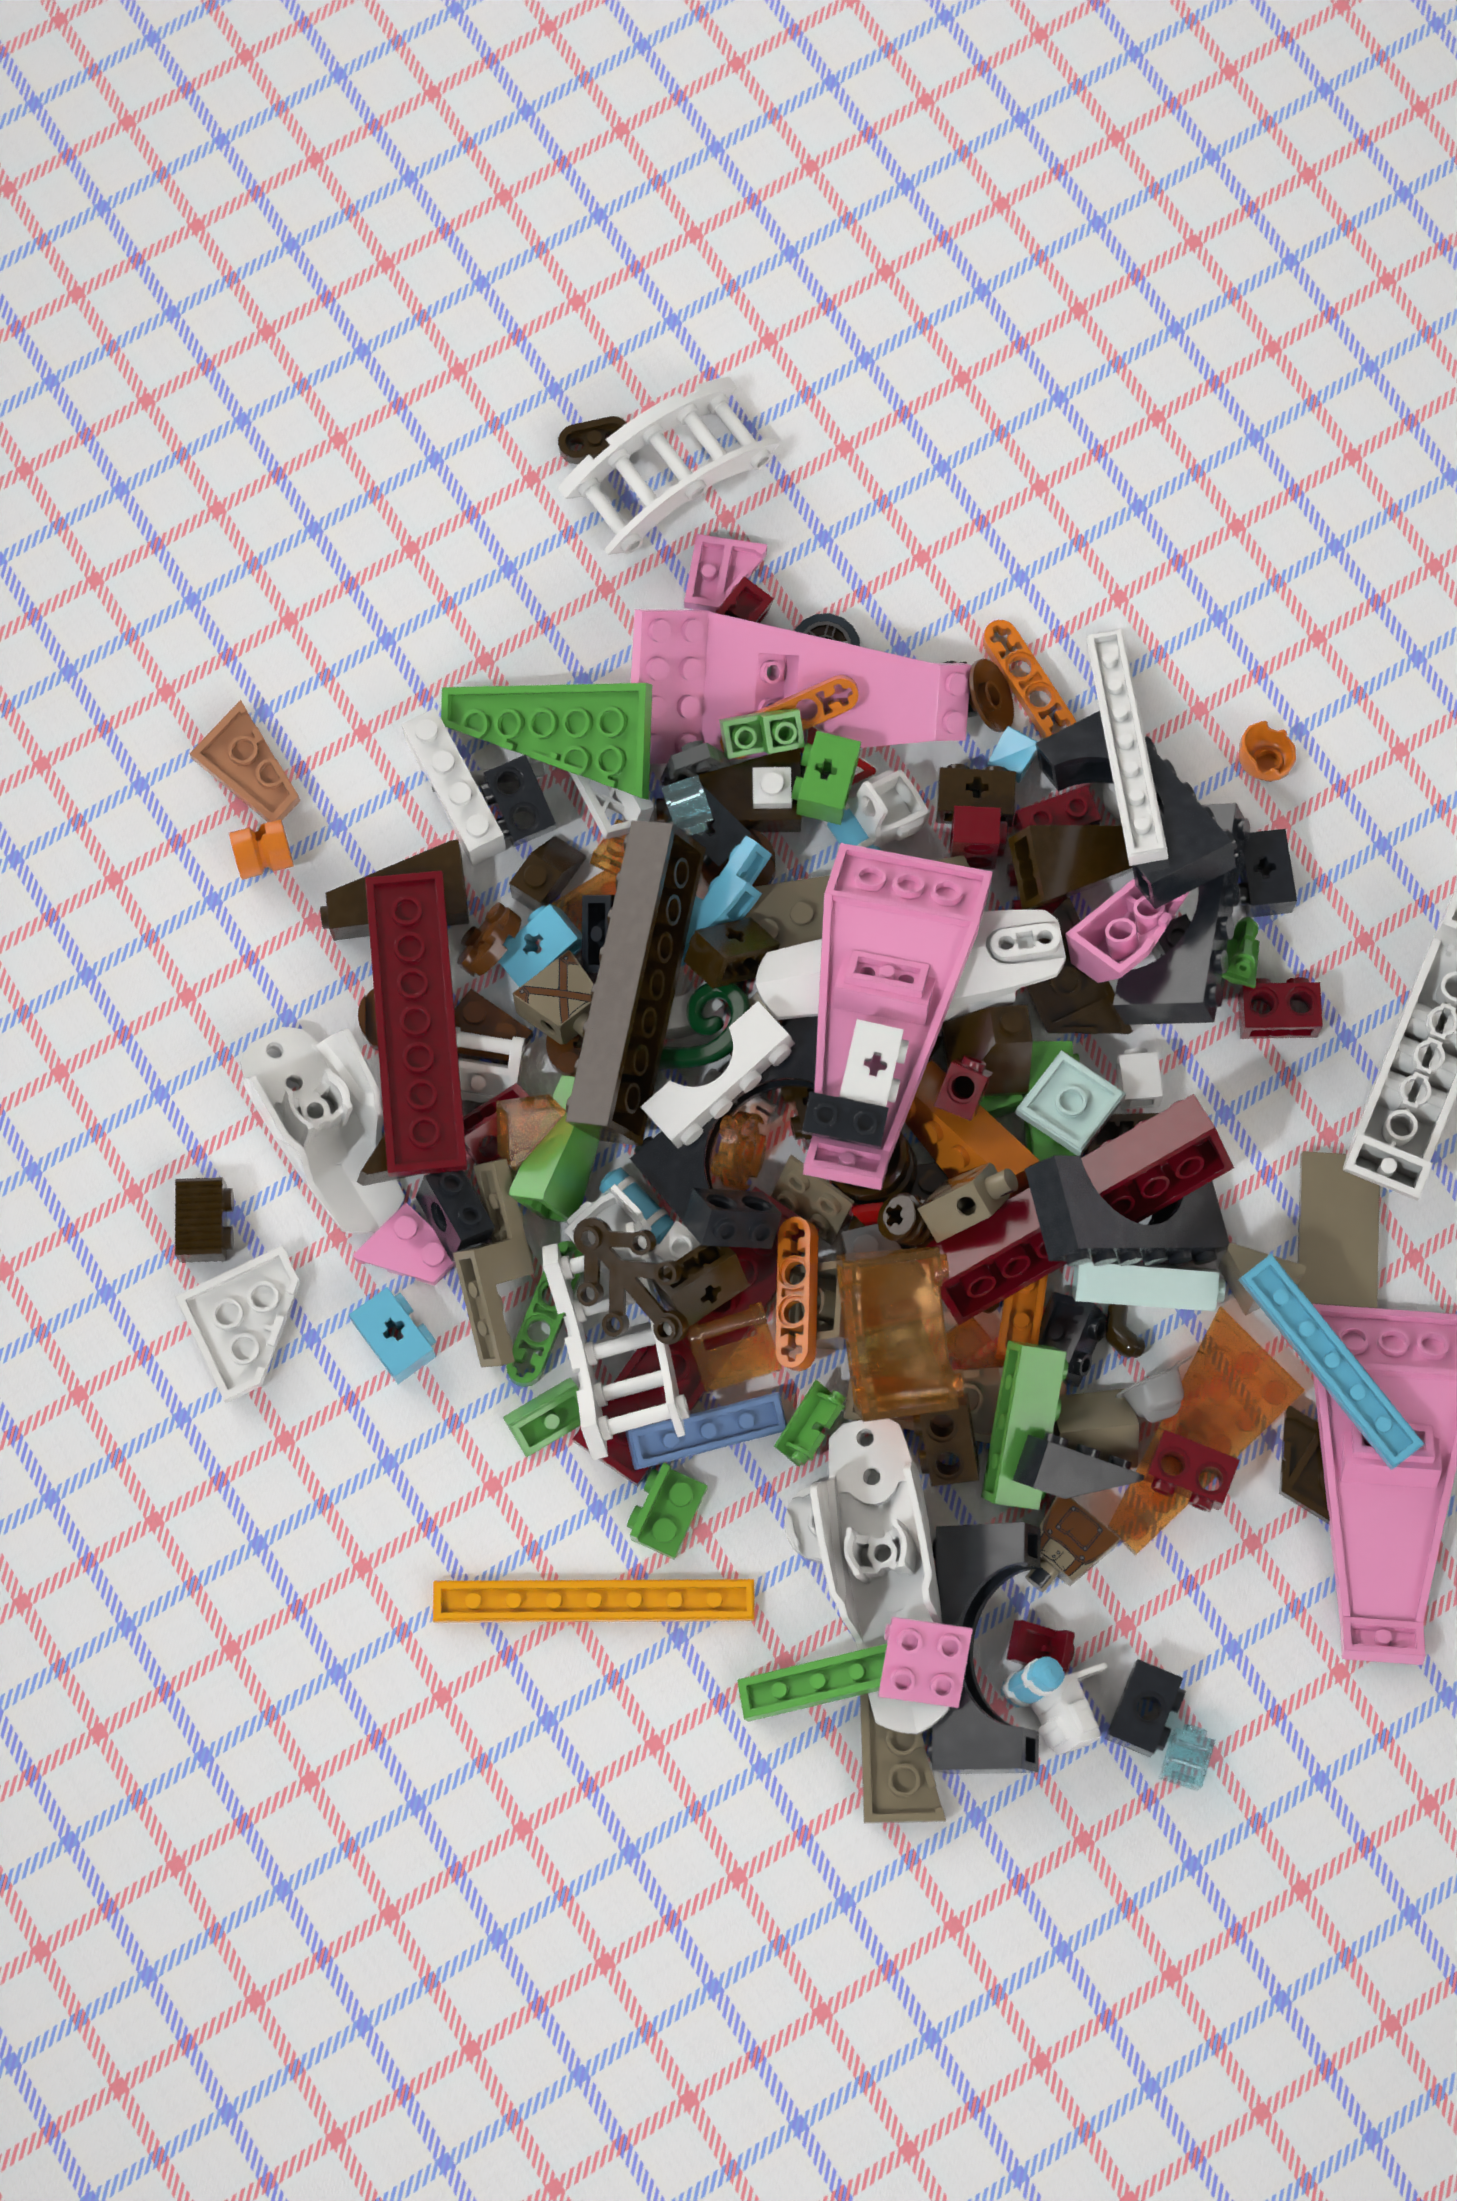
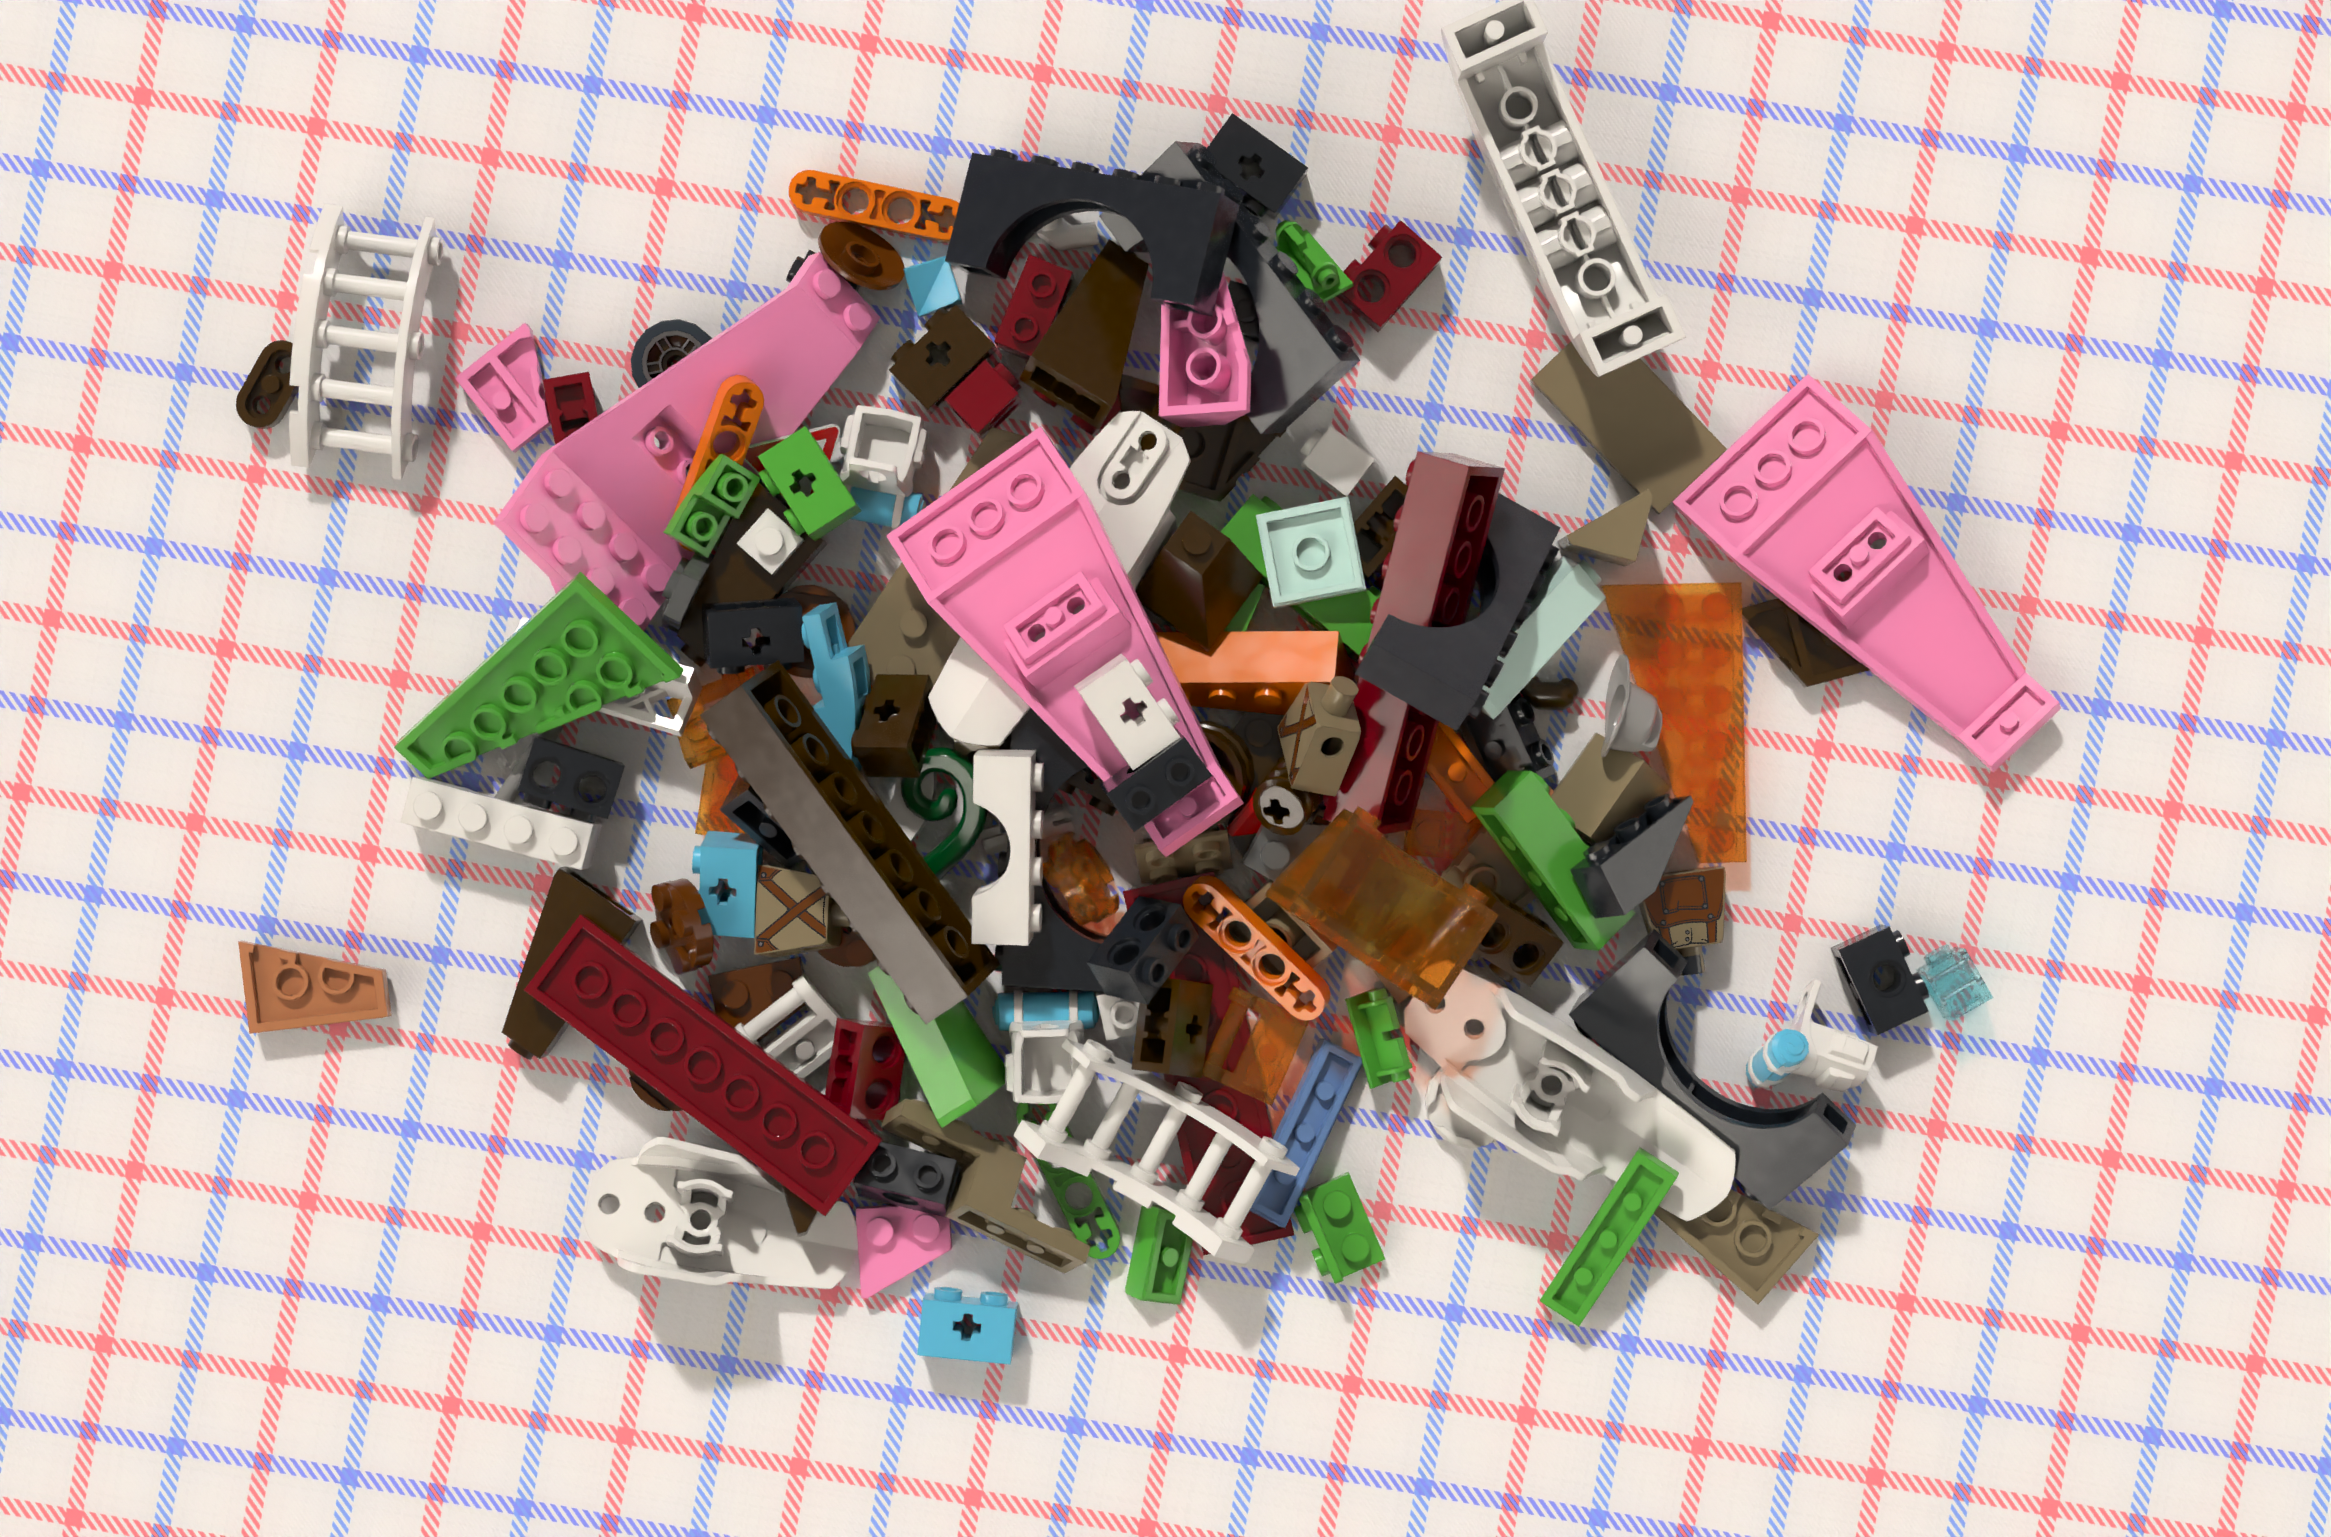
camera: 45 degrees left, 15 degrees up
dark brown brick [174,1177,234,1263] -> none
white plate [175,1245,300,1403] -> none
orange wheel [229,819,294,880] -> none
light orange tile [433,1579,755,1623] -> none
clear orange slope [496,1094,566,1170] -> none
dark brown slope [509,836,586,911] -> none
dark brown plant [573,1217,689,1345] -> none
clear light blue brick [661,775,713,836] -> none
bright pink hinge [878,1617,973,1708] -> none
dark red brick [934,1055,993,1121] -> none
dark red bracket [1006,1620,1075,1672] -> none
white tile [1086,629,1168,866] -> none
dark red brick [1144,1430,1240,1512] -> none
medium azure tile [1238,1254,1424,1470] -> none
orange hair [1239,721,1296,782] -> none

